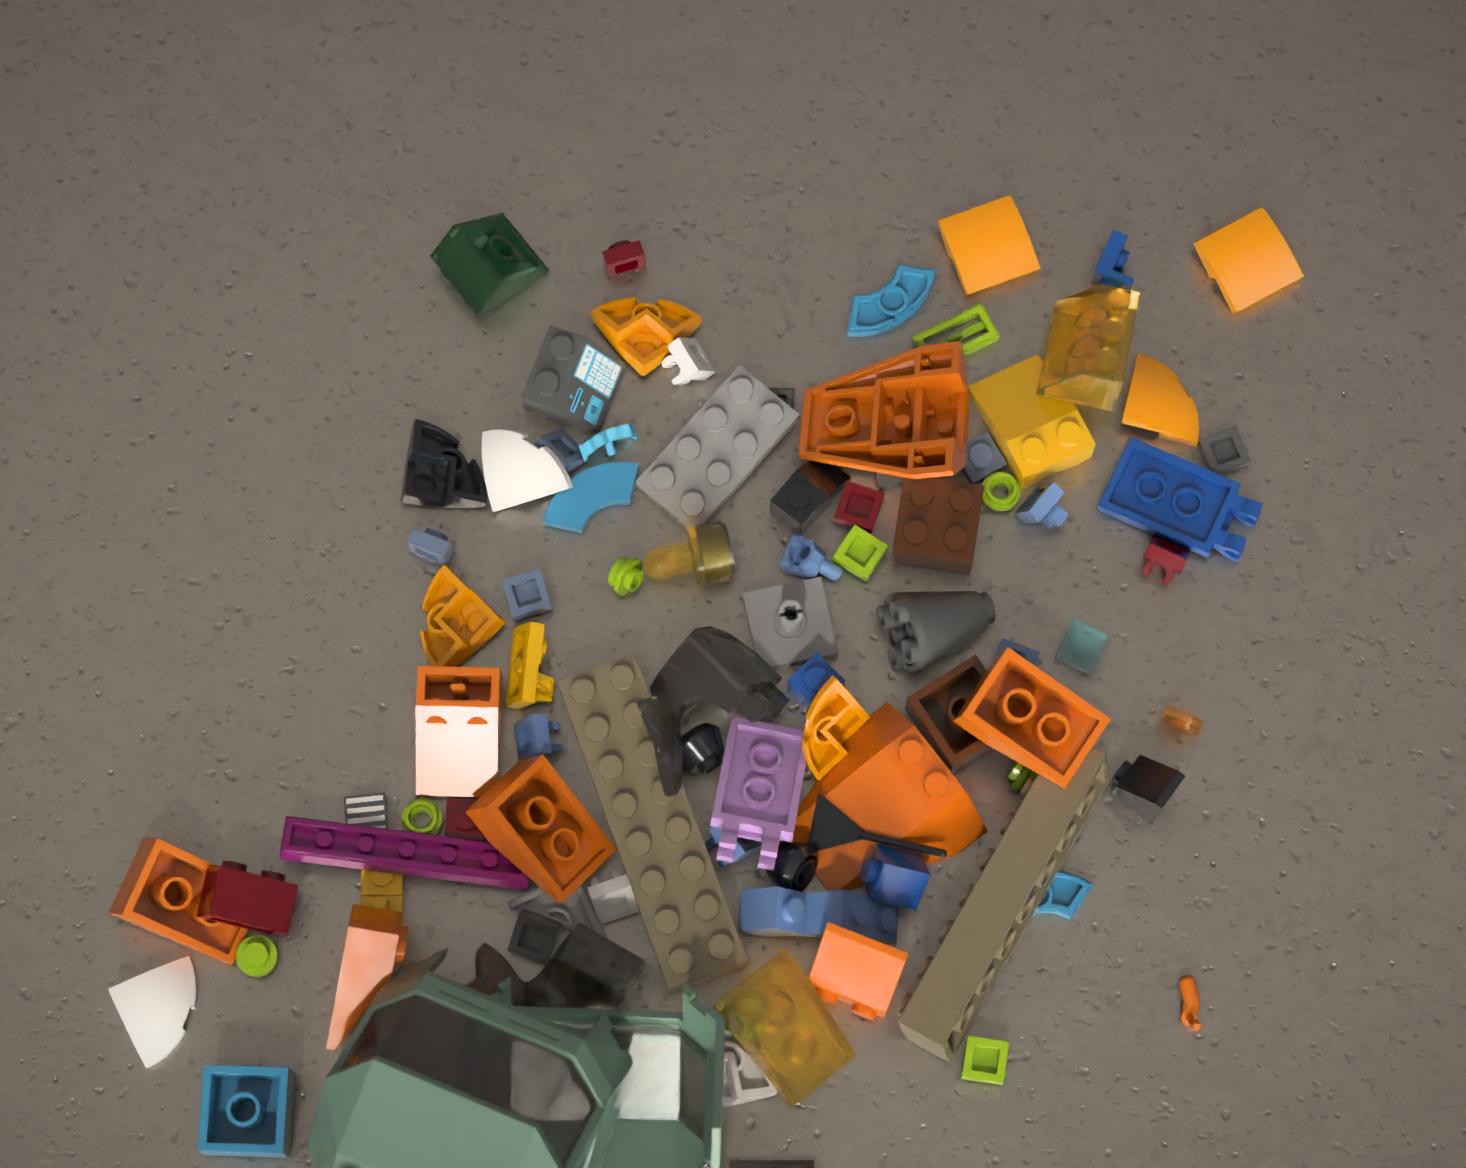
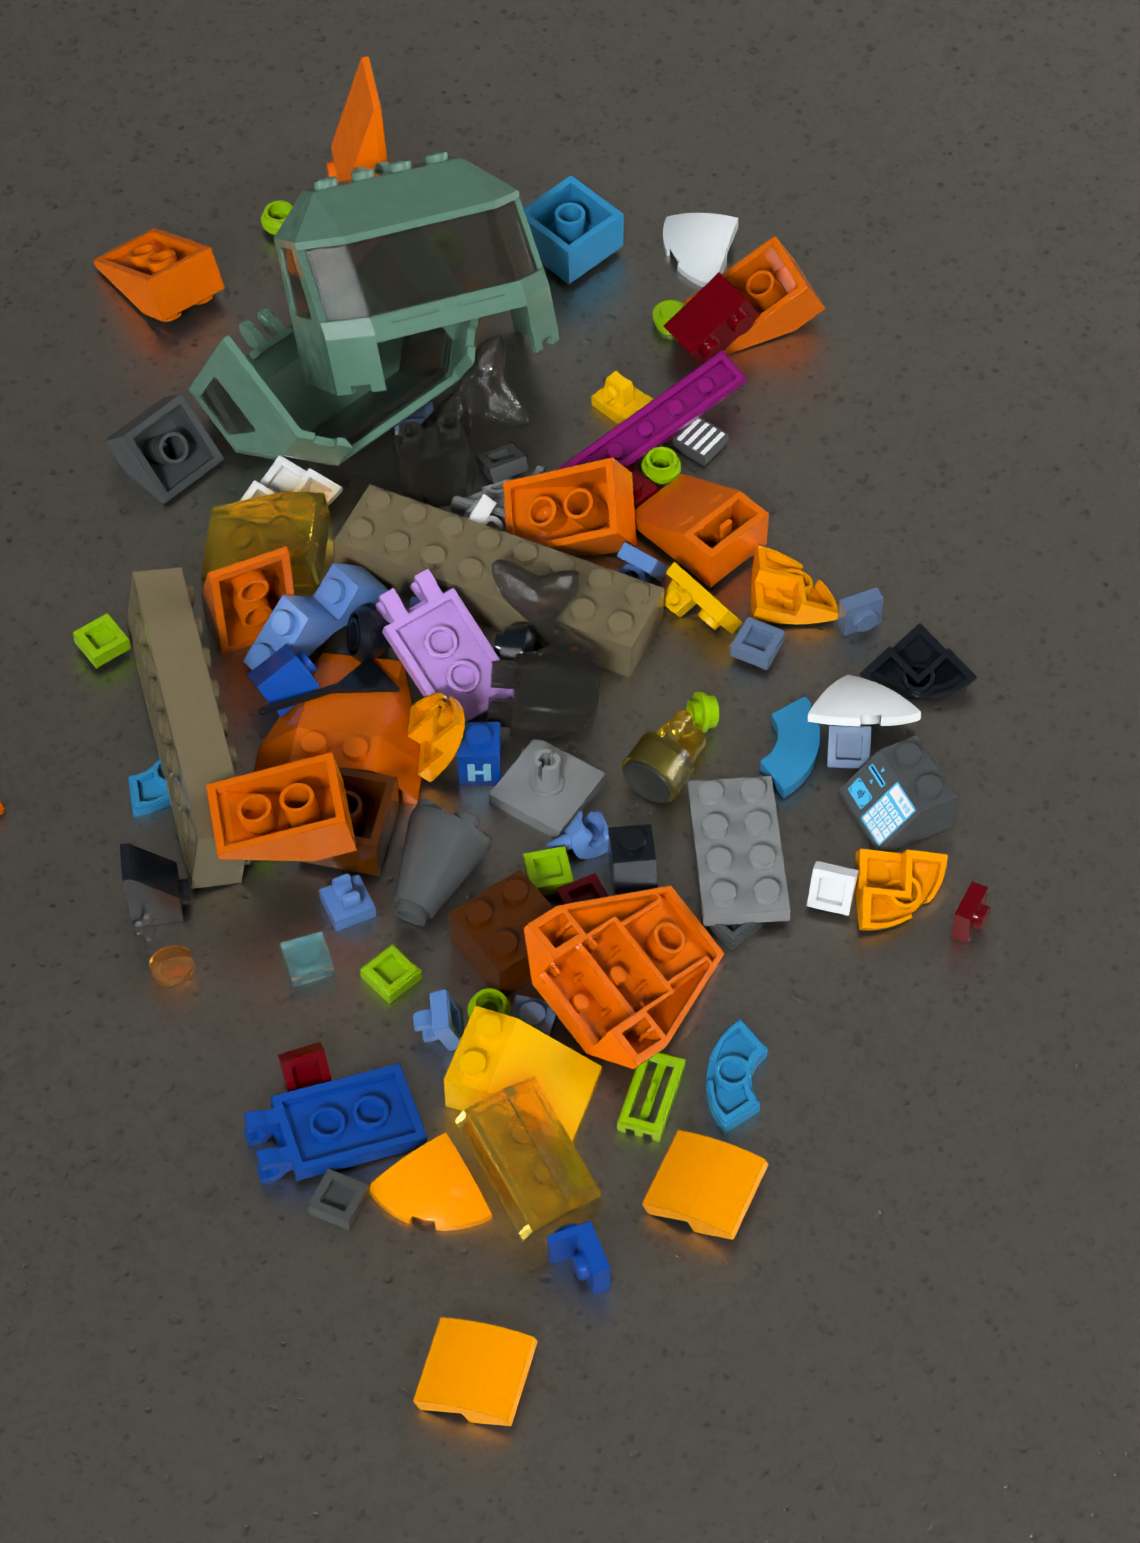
camera: 135 degrees right, 20 degrees down
slope [326,904,409,1050] -> none
clear green slope [430,212,549,315] -> none
medium azure piece [578,424,638,462] -> none
none -> lime tile [360,944,422,1004]

